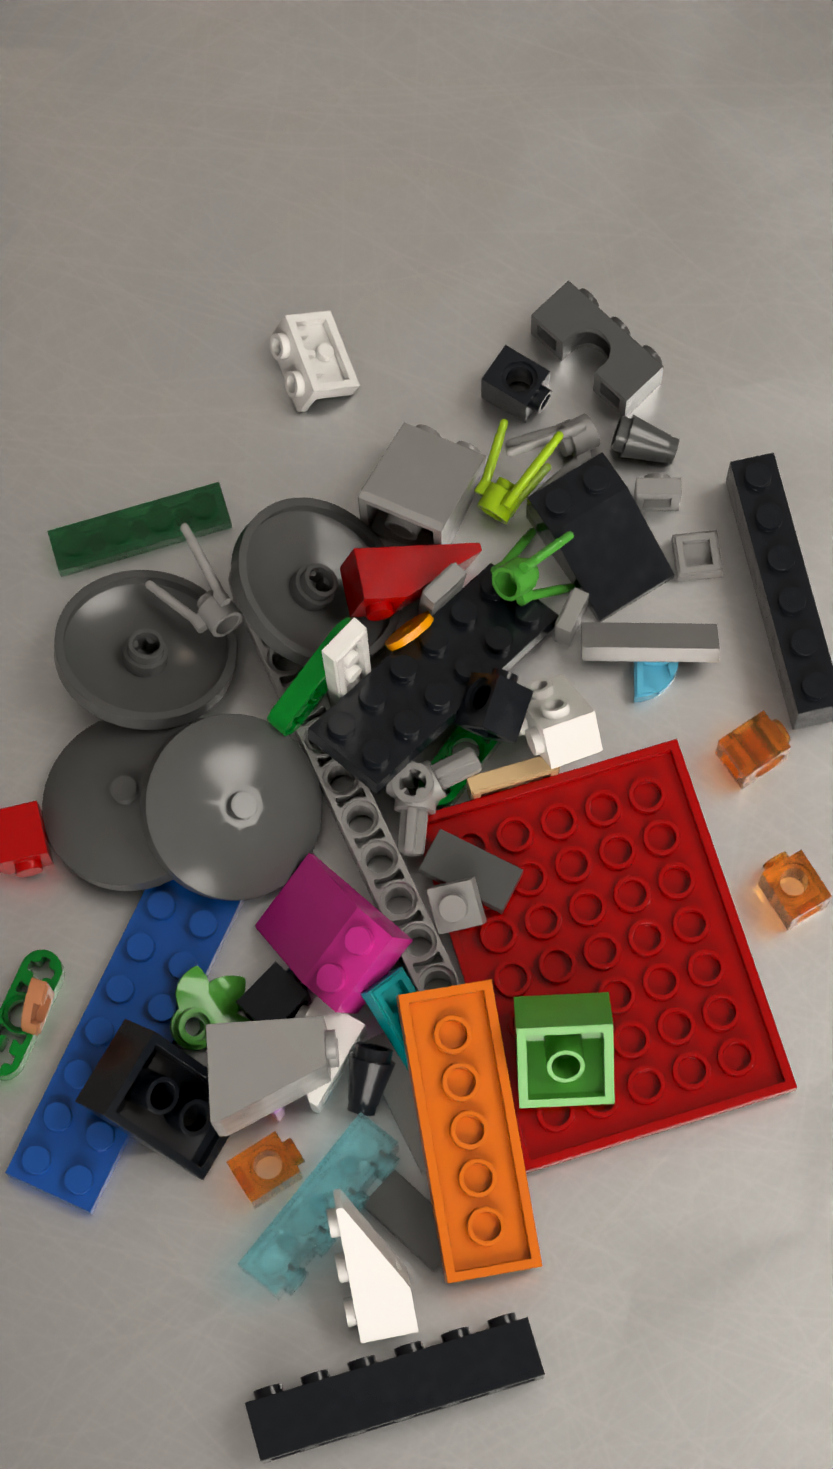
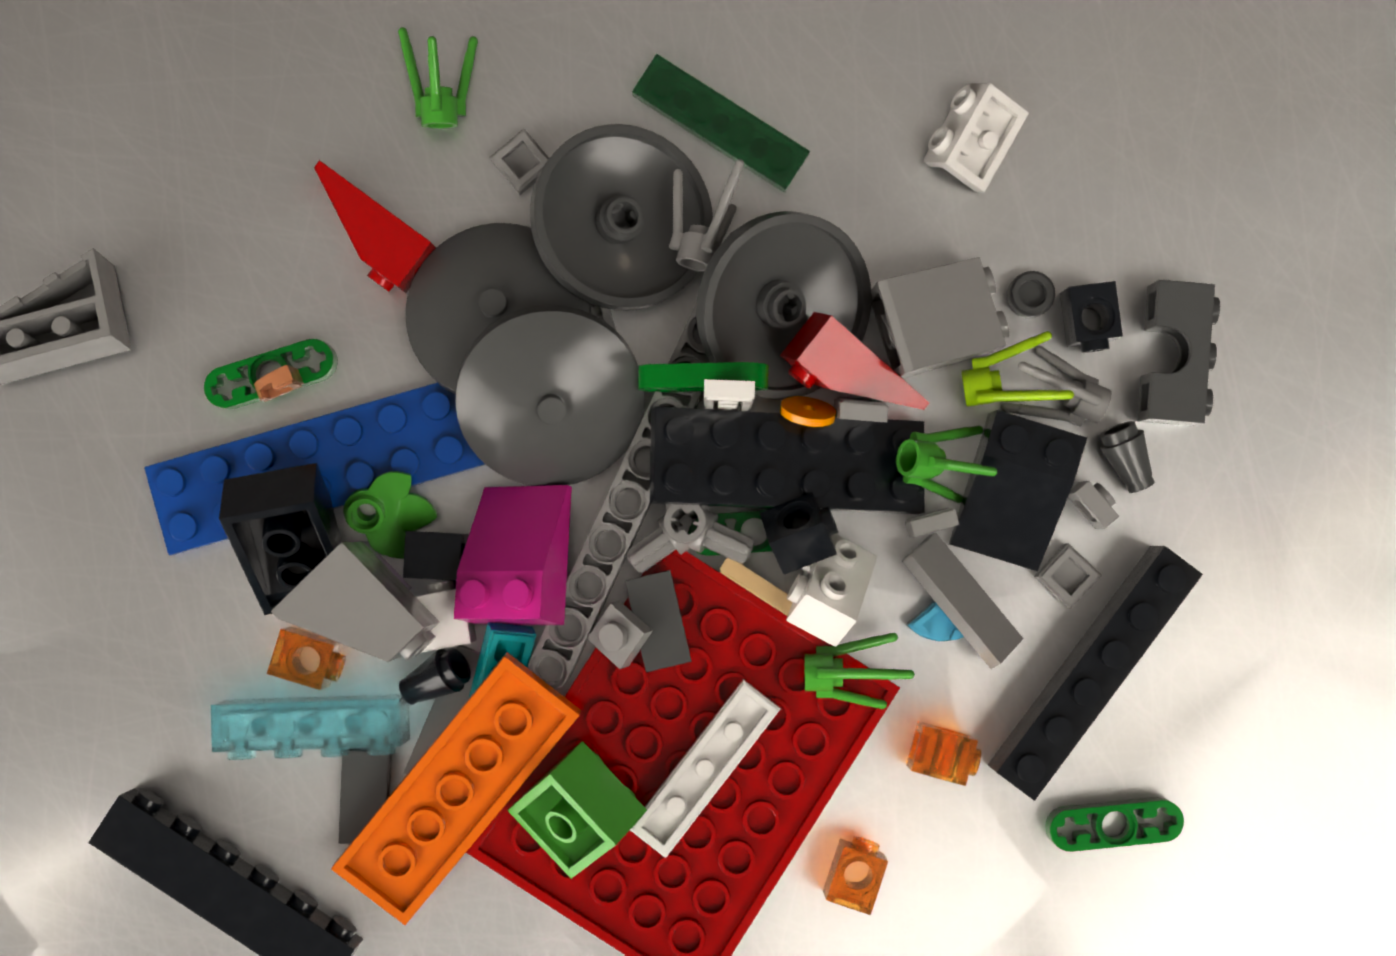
camera: 50 degrees right, 15 degrees up
white slope [326,1189,419,1343] -> none
none -> light grey tile [489,129,549,195]
none -> white tile [630,679,781,858]
none -> bright green plant [804,633,915,709]
none -> dark grey tile [1007,271,1055,318]

